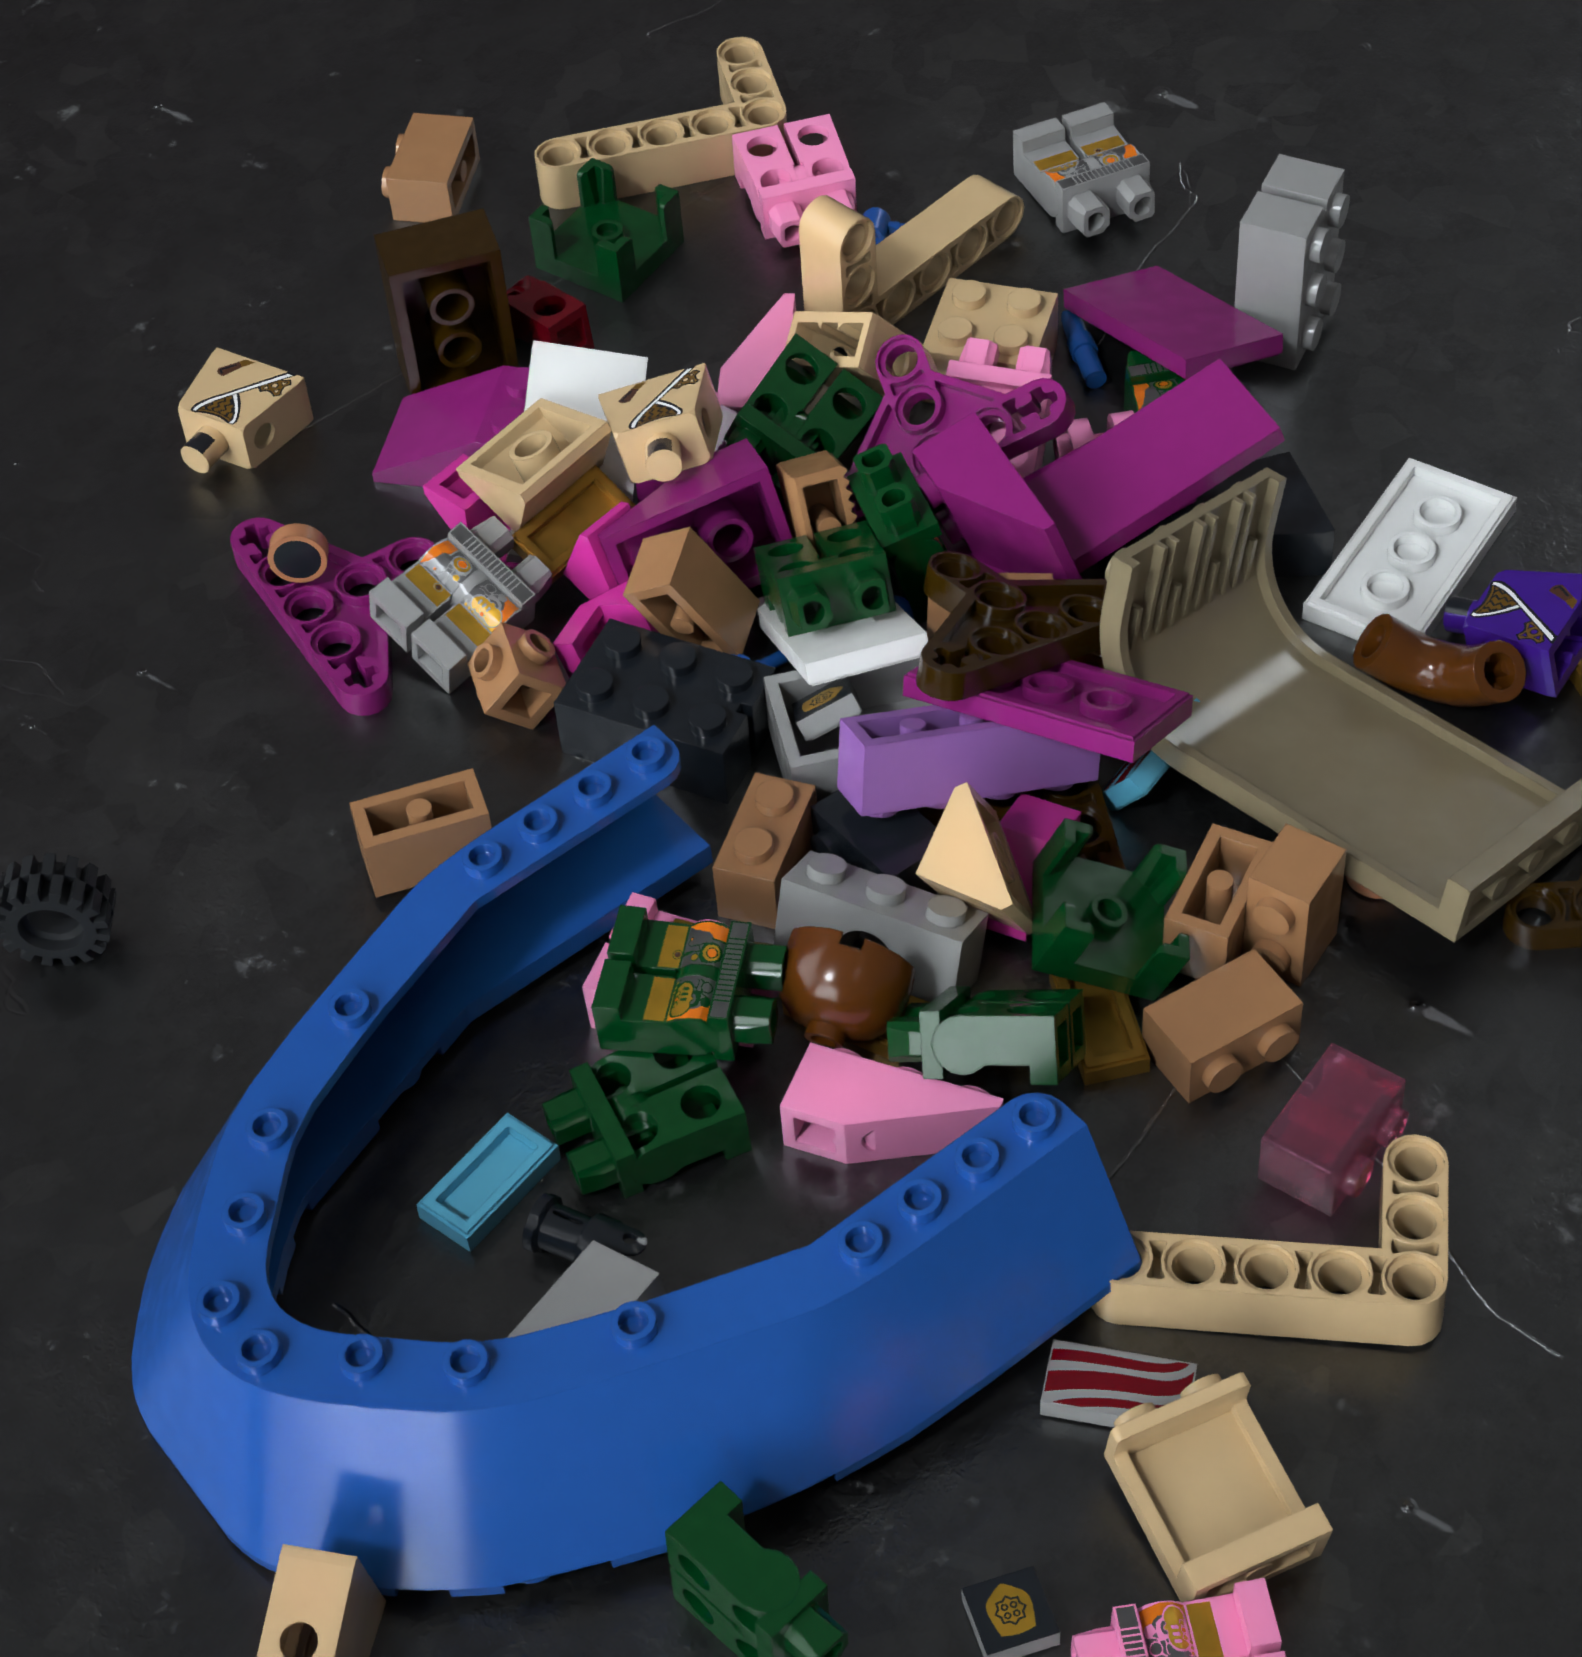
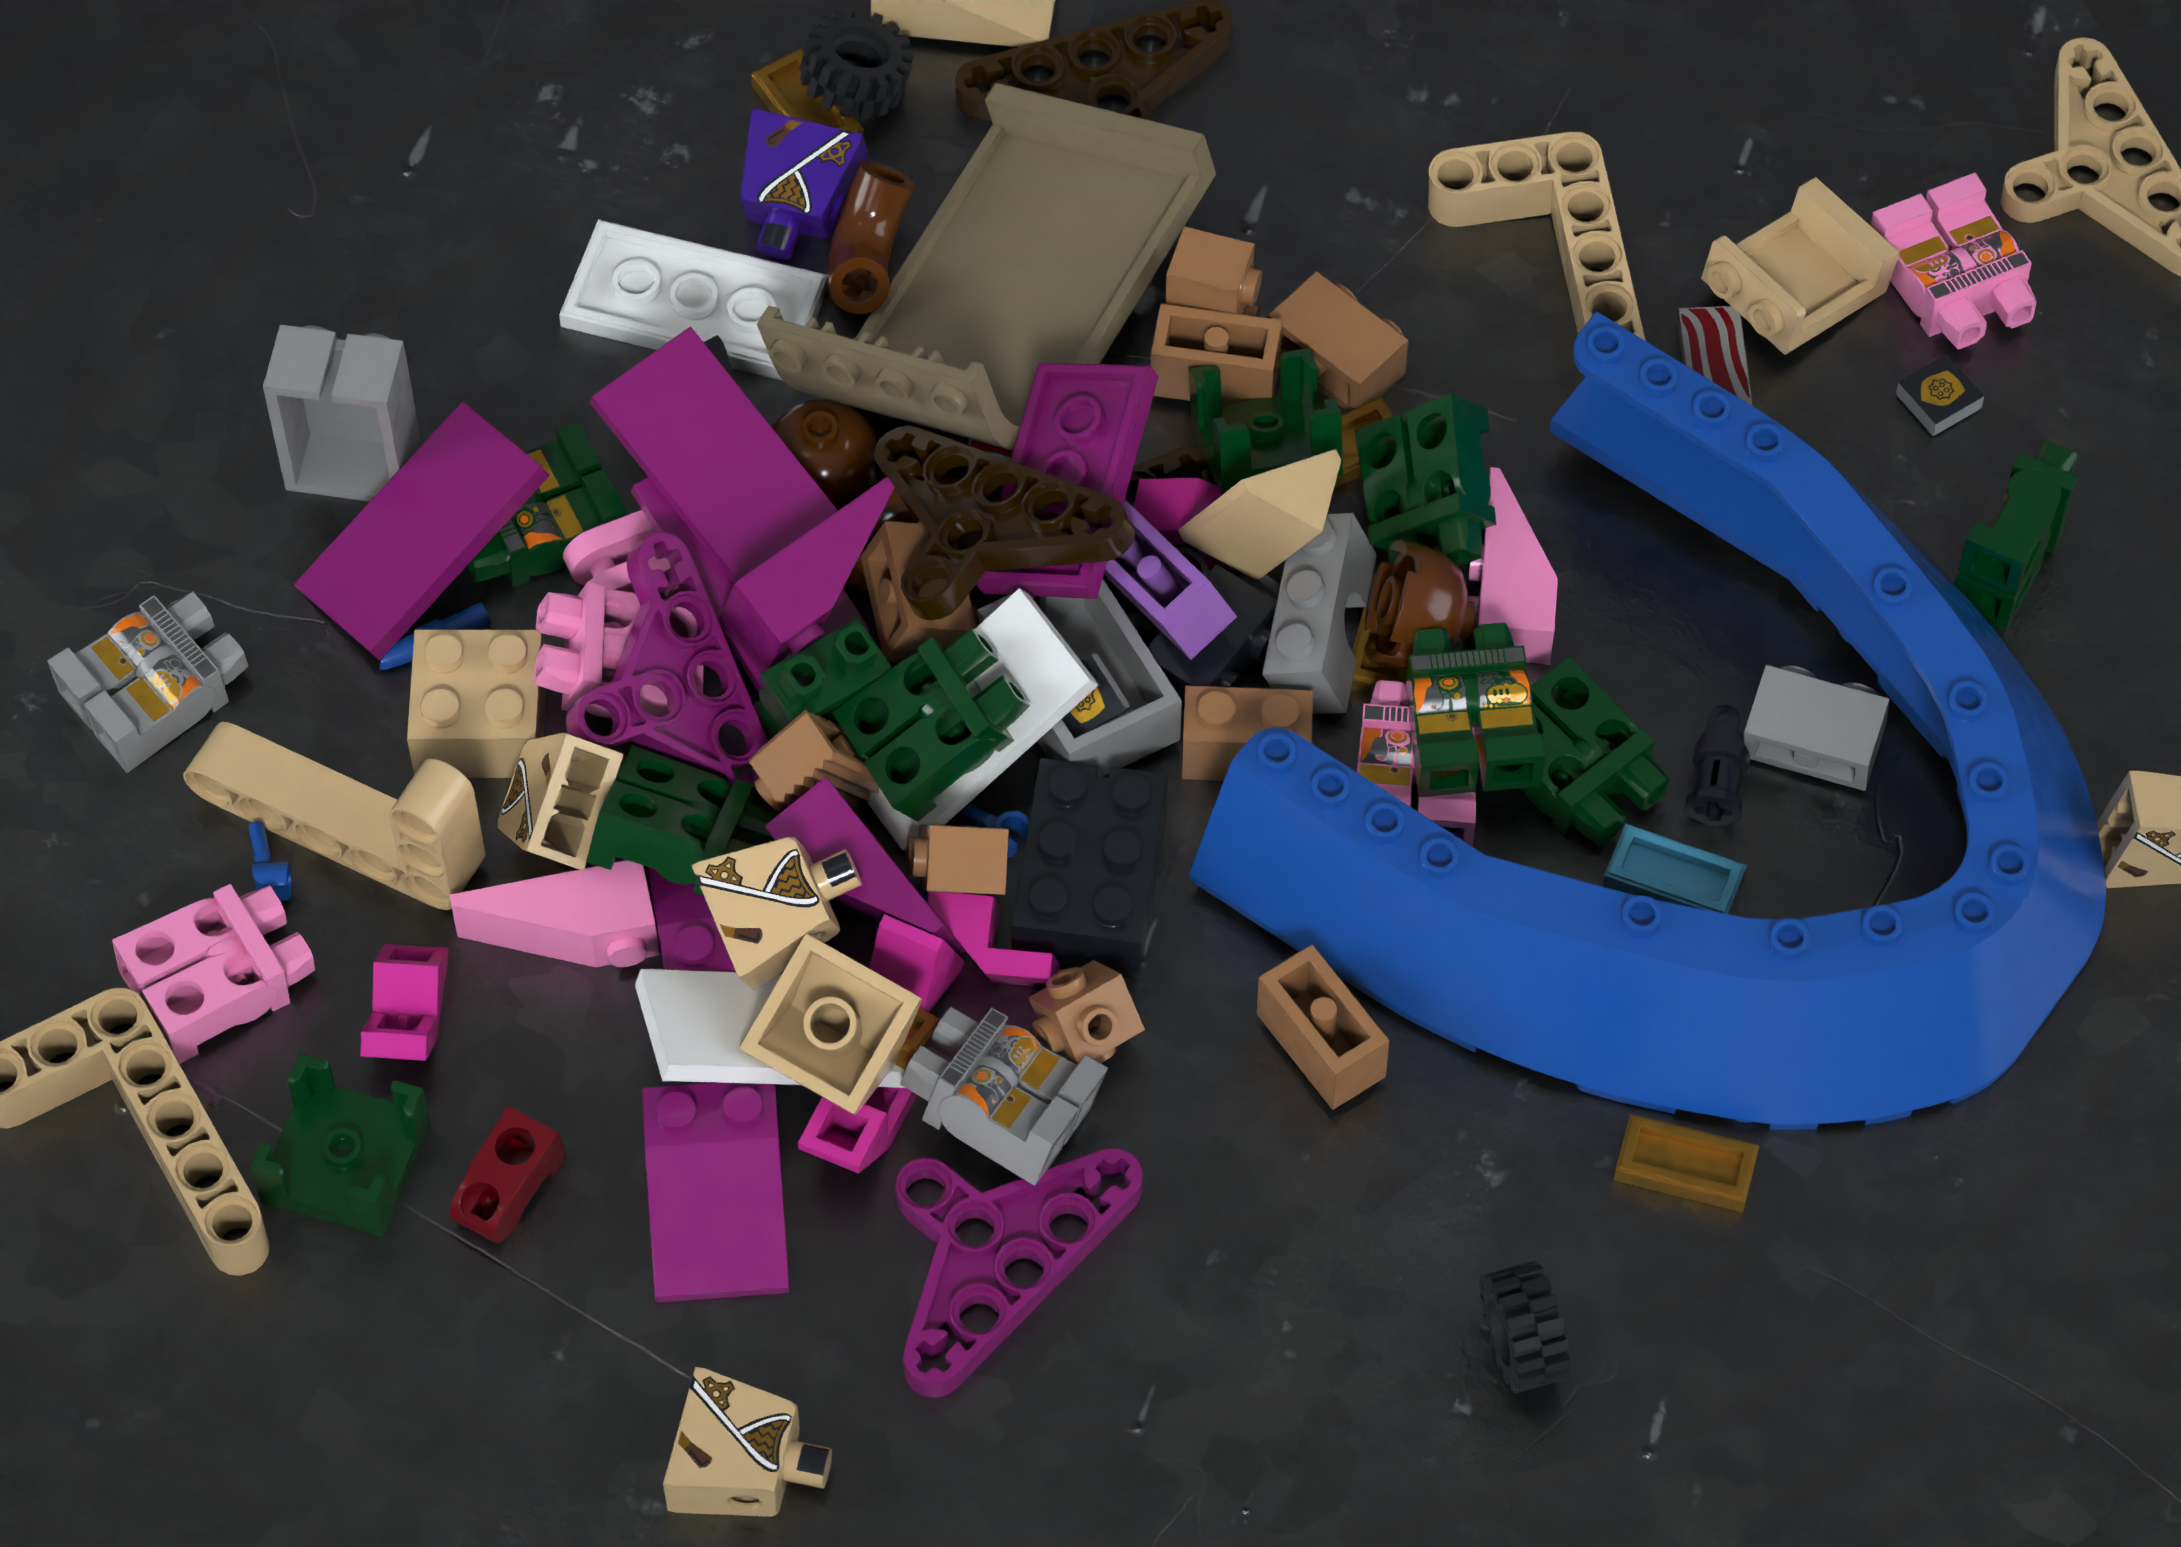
camera: 110 degrees left, 10 degrees up
tile [267,523,329,583] -> none
dark brown brick [373,208,519,395] -> none
medium nougat brick [382,113,480,223] -> none
clear pink brick [1258,1043,1409,1217] -> none
none -> dark pink slope [361,944,449,1061]
none -> pearl gold tile [1614,1113,1759,1213]

